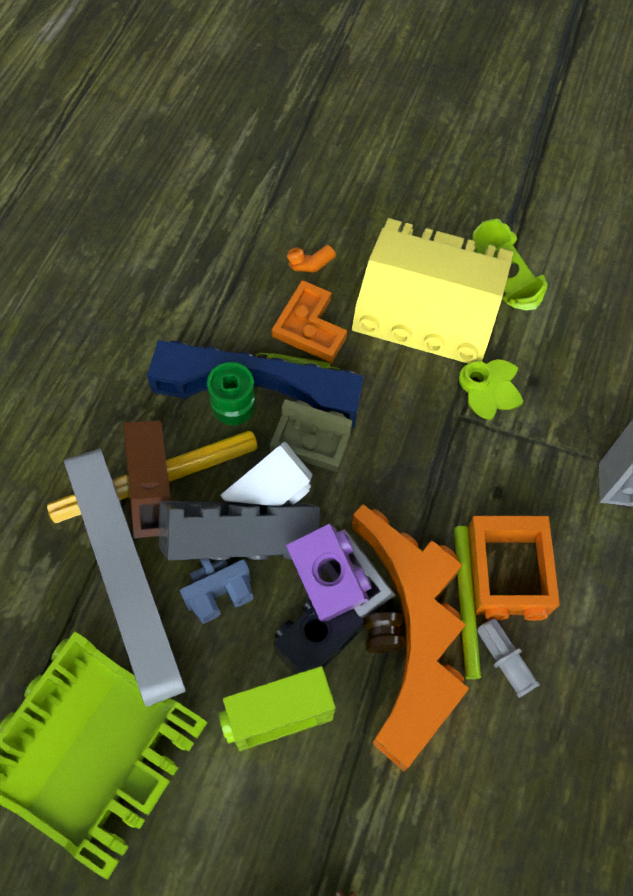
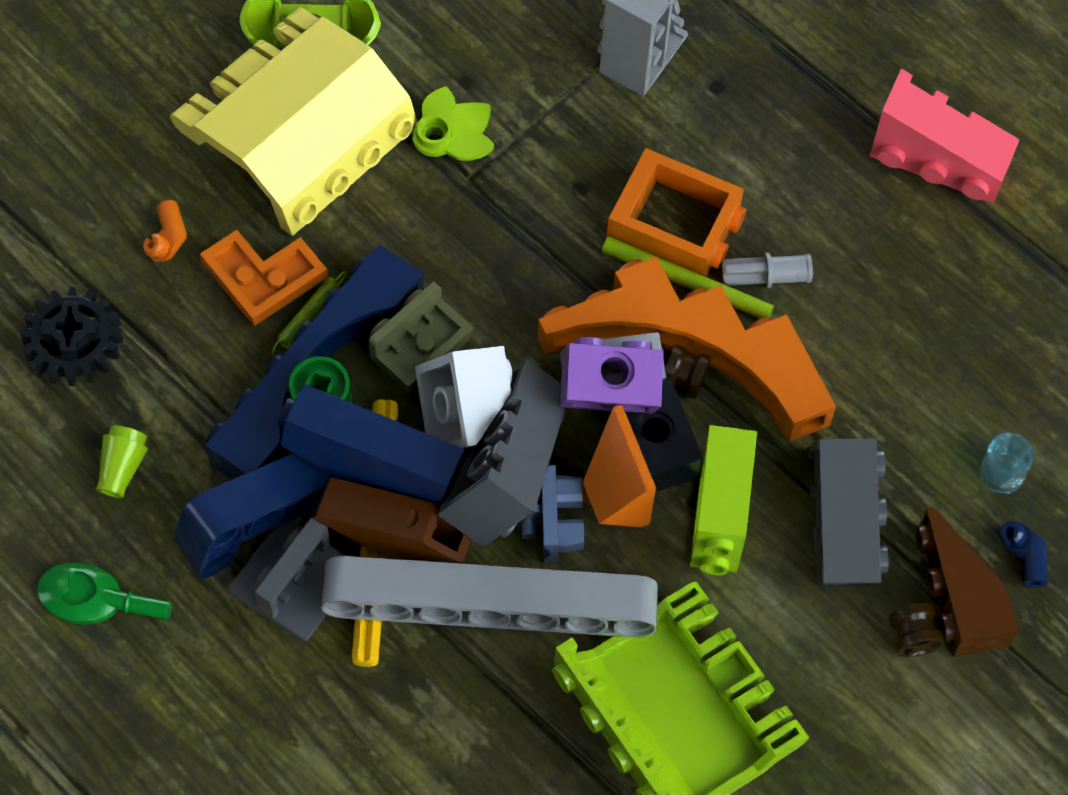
camera: 65 degrees left, 0 degrees up
none -> black gear [20,287,124,386]
none -> green piece [37,563,172,625]
none -> lime cone [96,425,148,498]
none -> dark blue beam [174,453,335,578]
none -> dark grey bracket [229,518,346,642]
none -> dark blue slope [278,384,464,506]
none -> orange slope [582,405,656,528]
none -> dark grey wedge [806,438,889,585]

